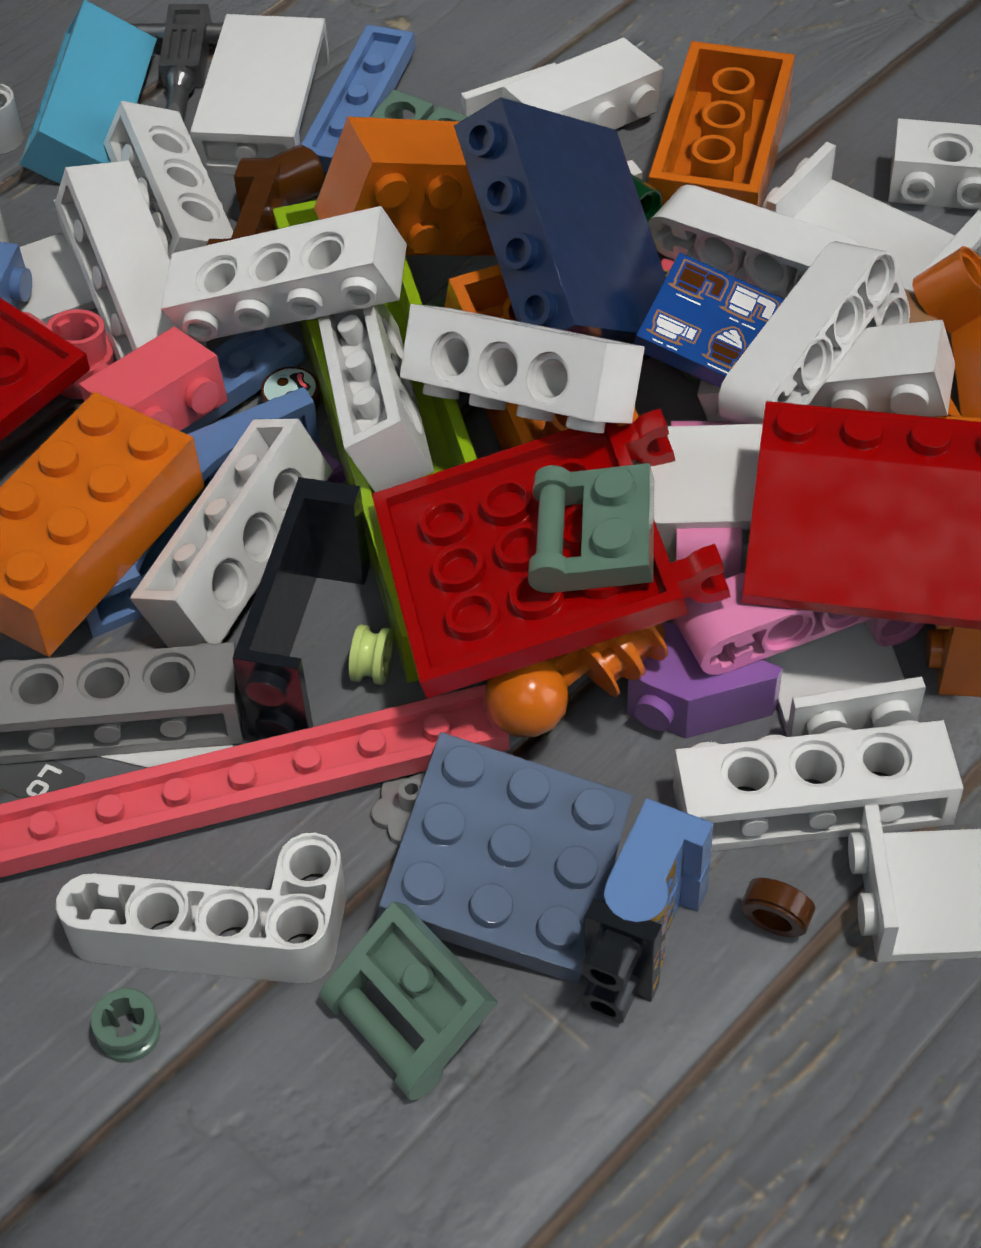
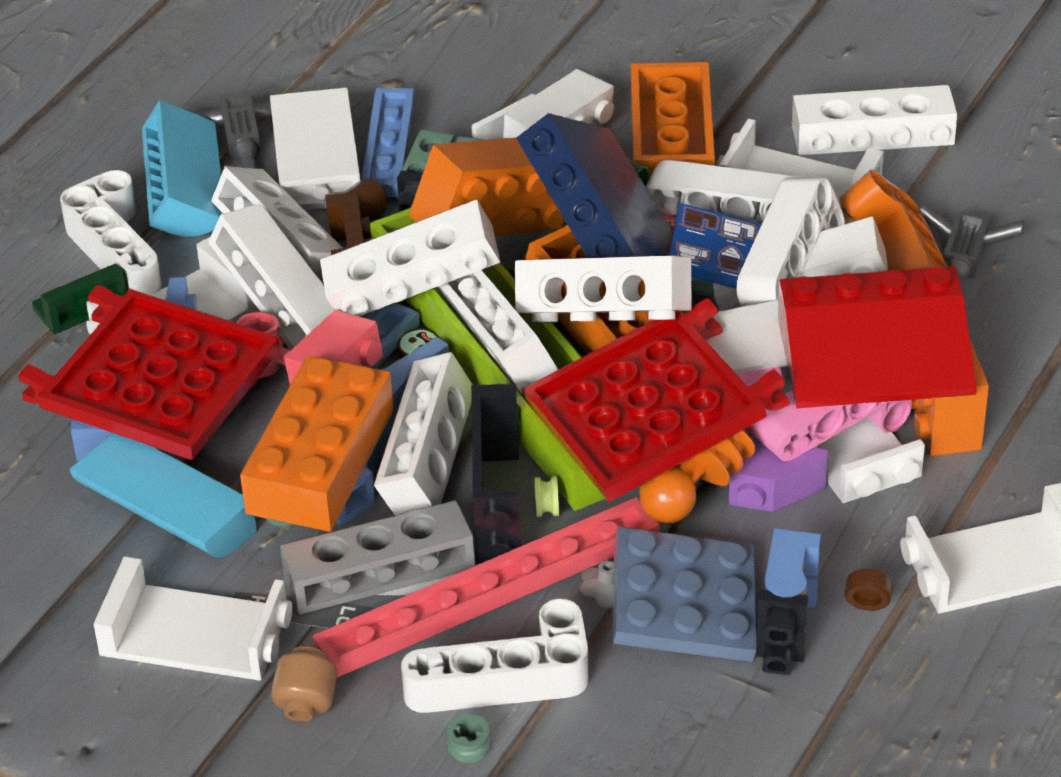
camera: 15 degrees left, 10 degrees down
sand green plate [319,901,498,1101] -> none
sand green plate [528,463,654,593] -> none
white brick [673,720,964,852] -> none

